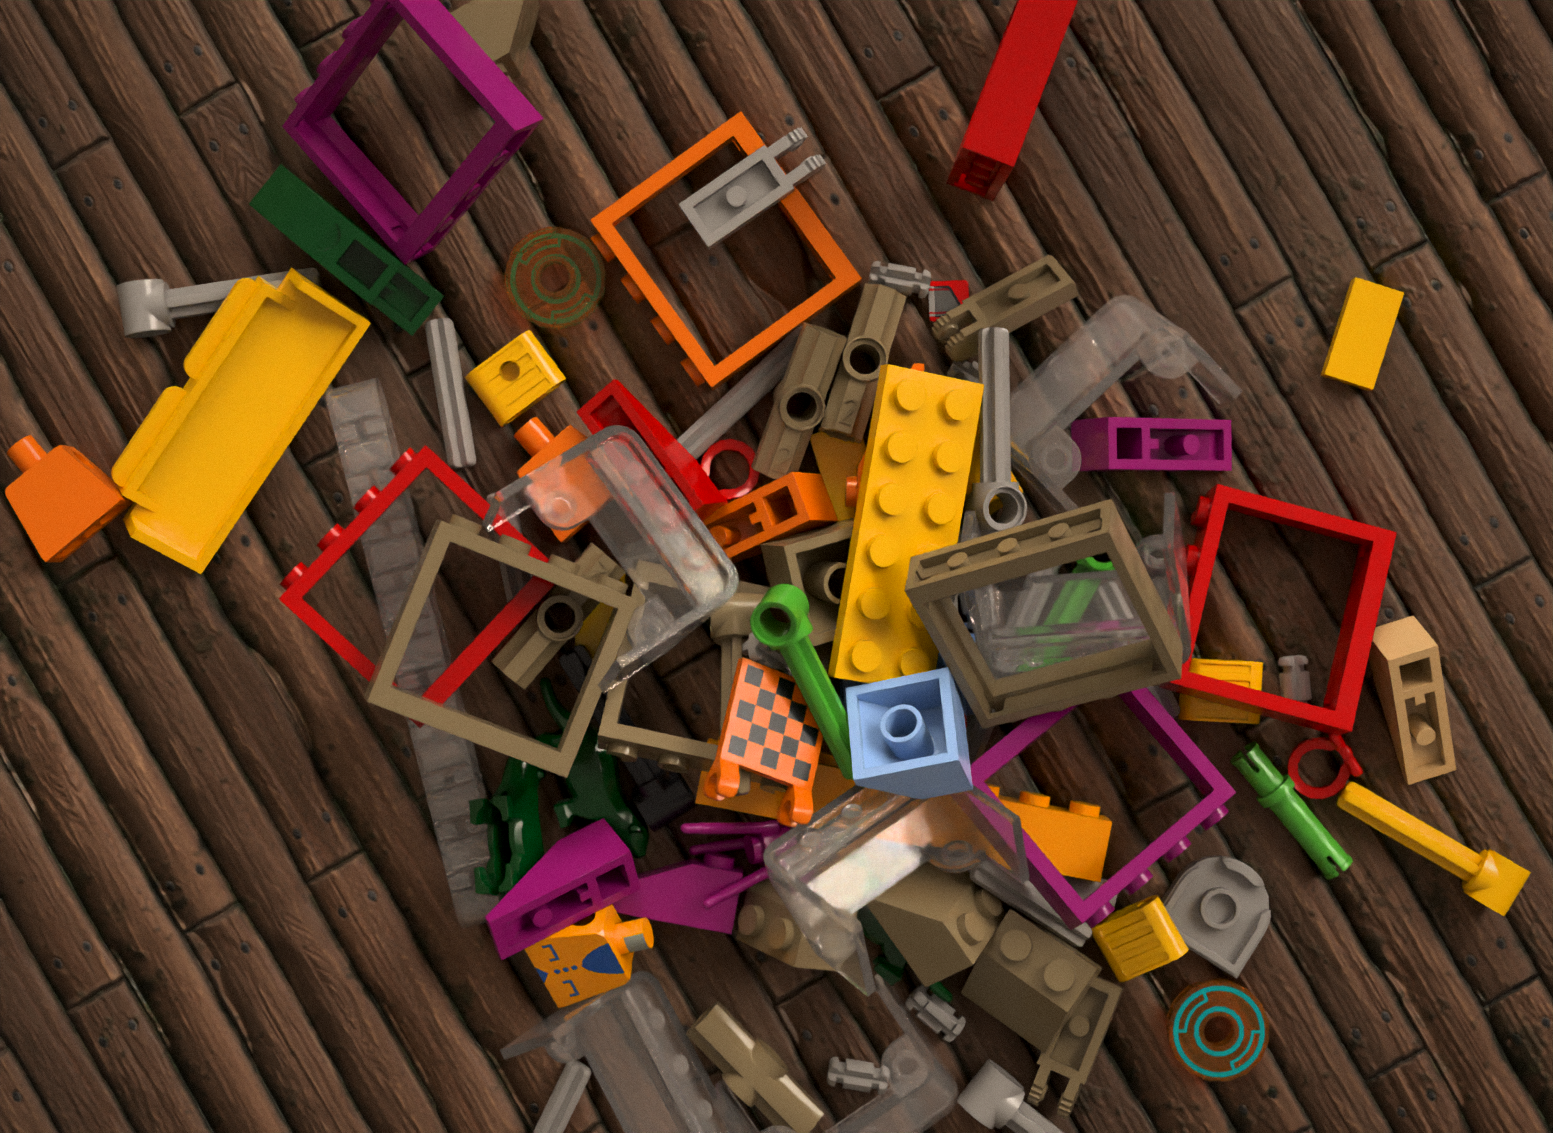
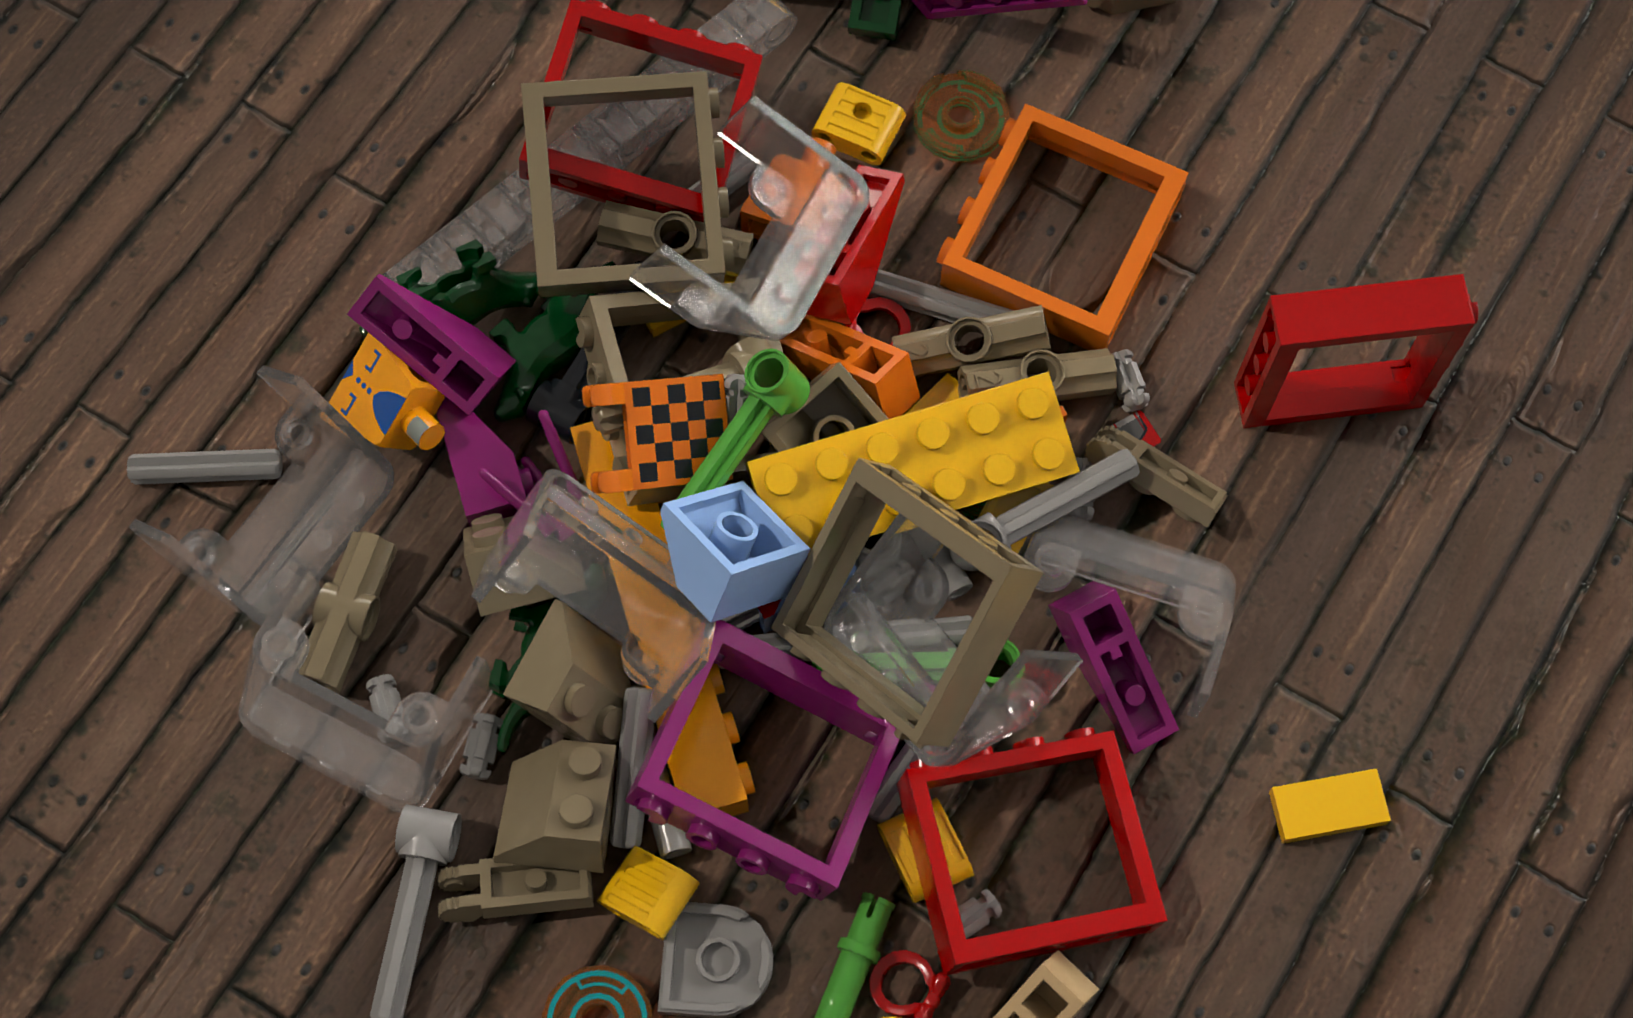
camera: 65 degrees right, 20 degrees down
light grey axle [425,318,477,469] -> none
light grey hinge [679,127,826,250] -> none

